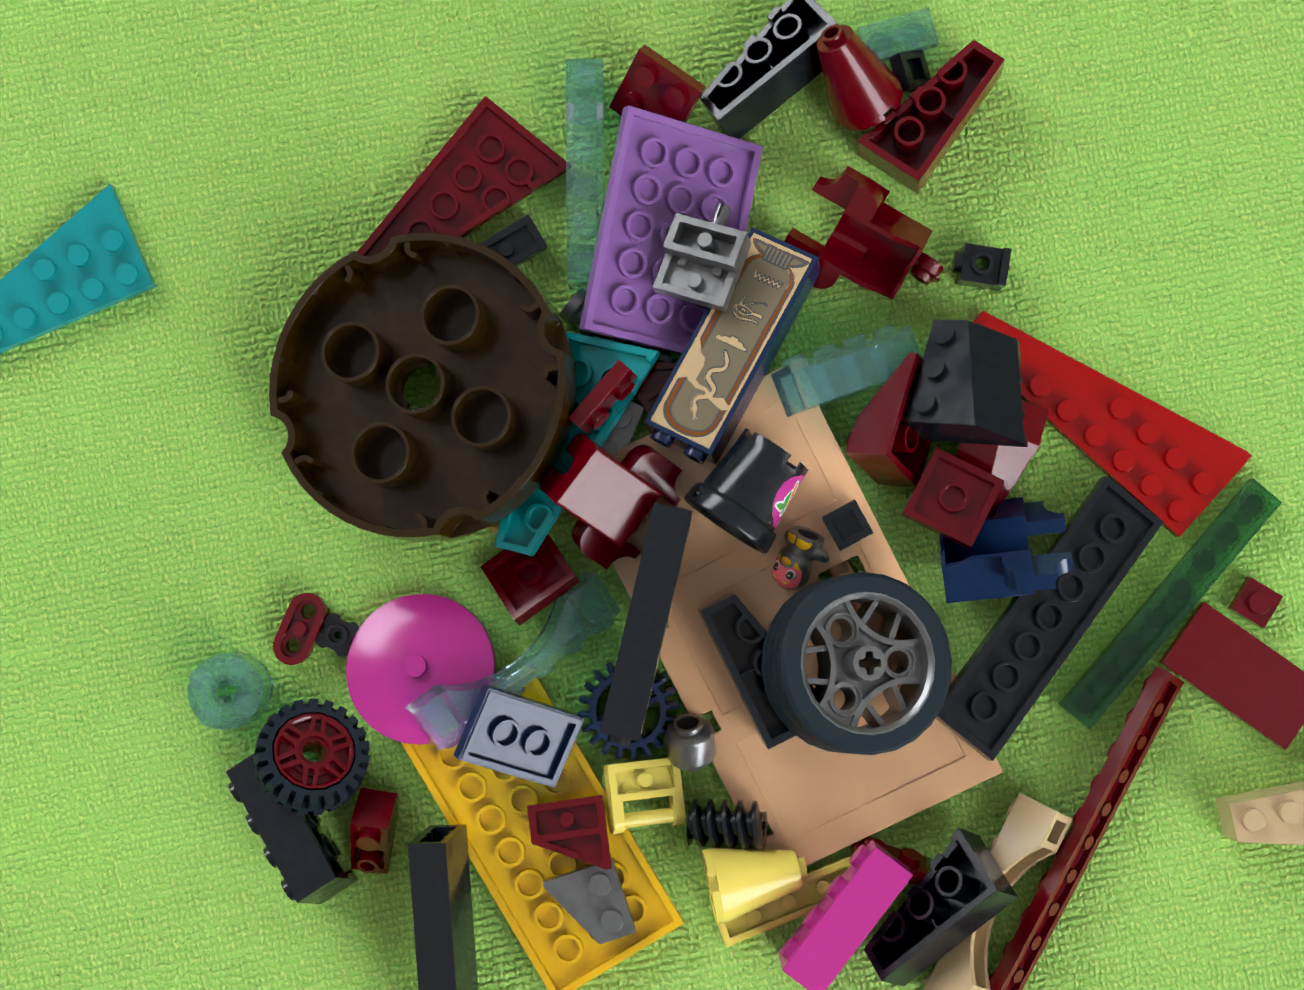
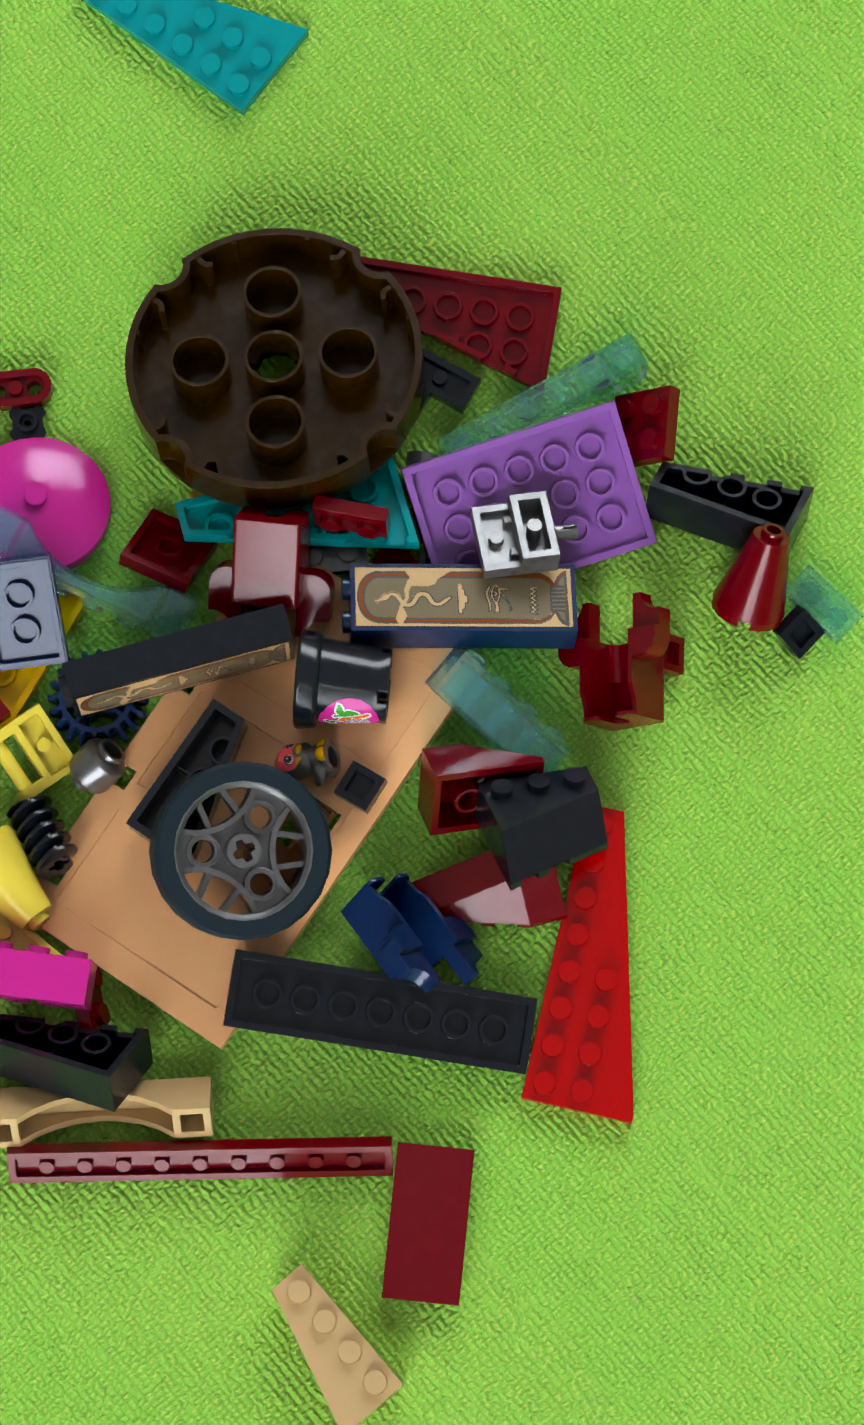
camera: 65 degrees right, 10 degrees down
dark red wedge [857,39,1005,194] -> none
dark red plate [901,447,1004,550] -> none
dark red plate [909,252,944,285] -> none
black brick [951,243,1012,291] -> none
clear green plate [1059,478,1282,730] -> none
dark red plate [1228,577,1283,628] -> none

